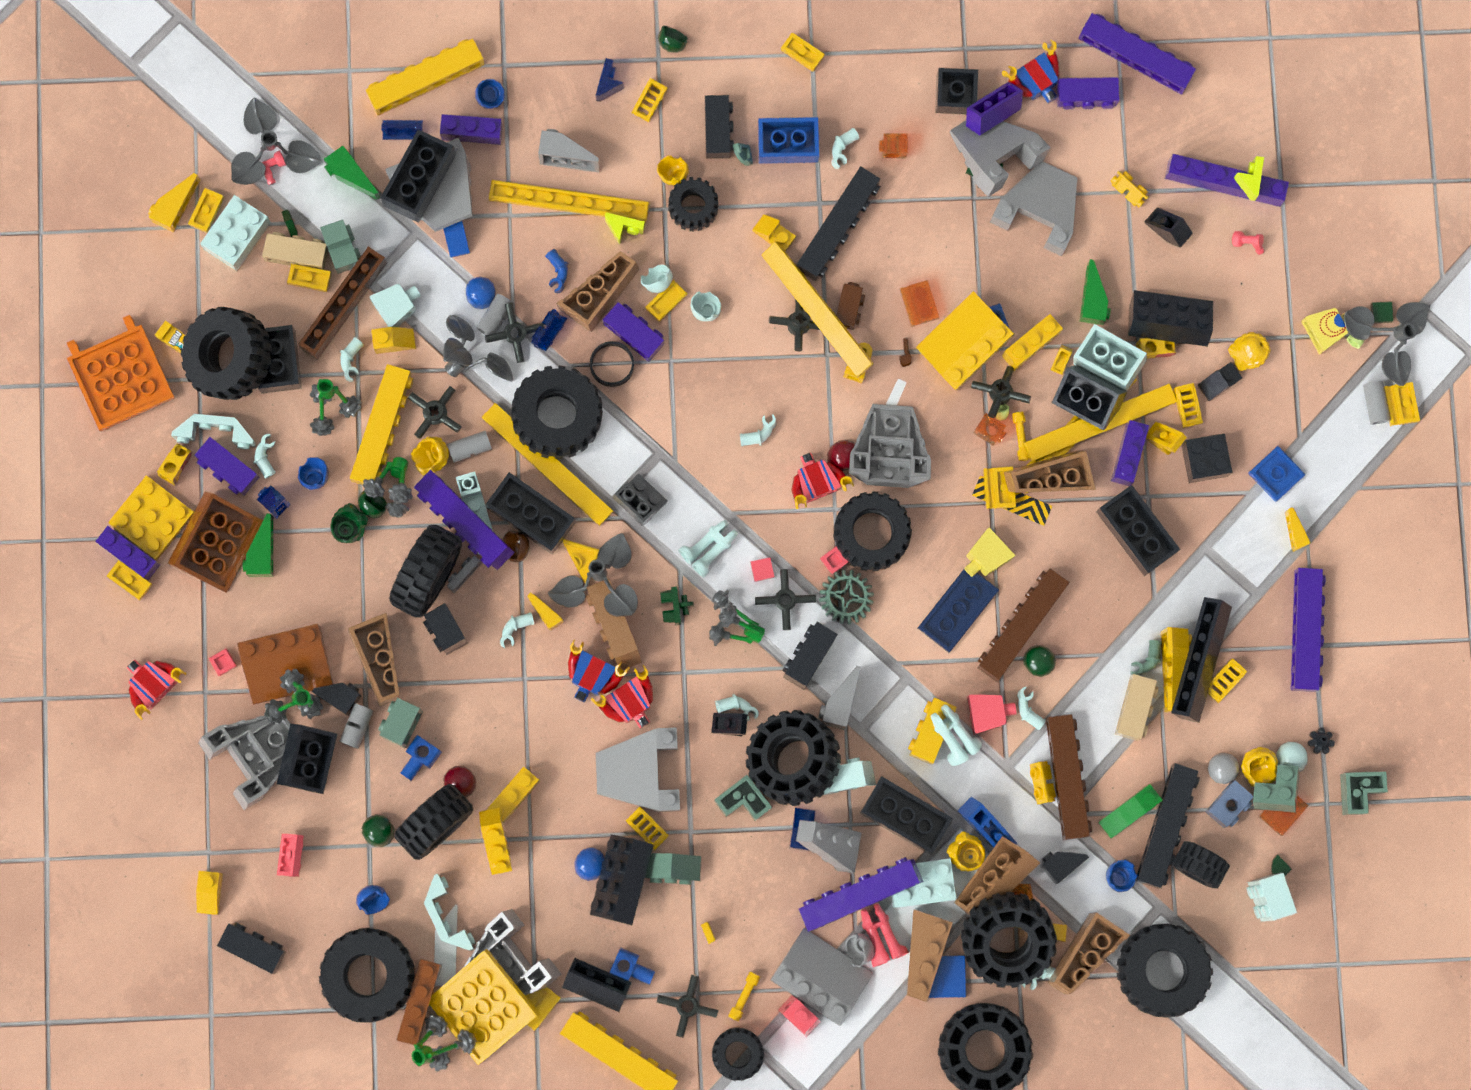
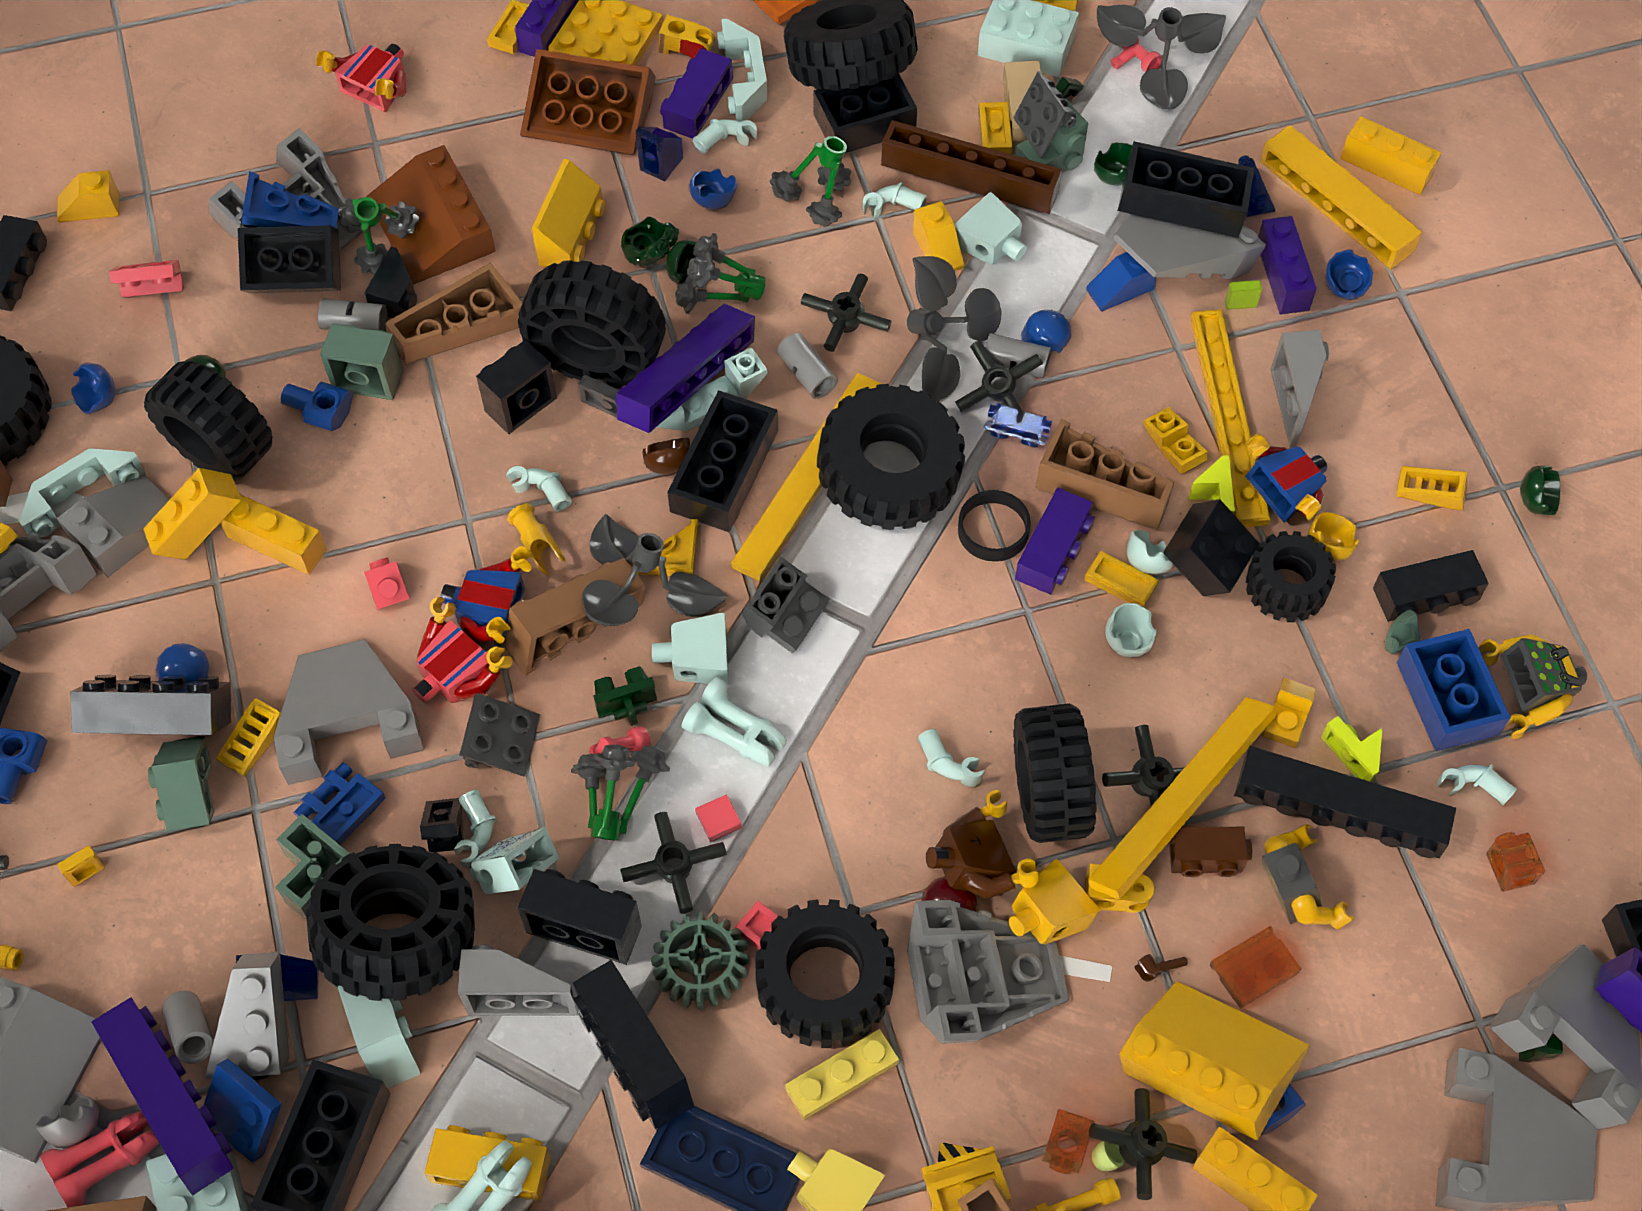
camera: 85 degrees right, 20 degrees down
coral tile [208,648,237,677] -> none
green slope [243,513,273,577] -> none
green slope [324,146,380,199] -> none
yellow brick [350,364,414,485] -> none
yellow hair [411,436,449,475] -> none
dark red hair [443,766,476,797] -> none
yellow slope [527,593,564,630] -> none
blue piece [545,249,569,293] -> none
clear blue slope [596,58,624,102] -> none
yellow plate [781,32,825,72] -> none
torso [791,453,854,509] -> none
none -> light grey slope [56,475,170,577]
none -> light grey pin [162,991,213,1064]
none -> blue plate [203,1058,282,1163]
none -> blue wing [241,171,339,228]
none -> blue plate [293,762,386,845]
none -> coral bracket [364,557,409,610]
none -> dark grey hinge [459,693,540,777]
none -> light aqua torso [470,827,560,894]
none -> yellow piece [507,503,565,575]
none -> yellow slope [532,159,606,267]
none -> black brick [572,960,694,1130]
none -> coral piece [589,726,651,754]
none -> light aqua torso [652,613,729,685]
none -> light yellow plate [785,1029,899,1120]
none -> reddish brown torso [926,790,1039,899]
none -> yellow torso [1009,859,1100,945]
none -> dark grey hinge [1013,71,1076,158]
none -> black tyre [1013,703,1097,843]
none -> dark green hair [1094,142,1132,186]
none -> yellow slope [1143,407,1208,474]
none -> black brick [1163,499,1260,596]
none -> lime tile [1225,280,1262,310]
none -> torso [1244,433,1327,523]
none -> torso [1262,824,1355,930]
none -> neon yellow slope [1321,716,1382,783]
none -> yellow brick [1340,116,1442,195]
none -> torso [1479,634,1587,739]

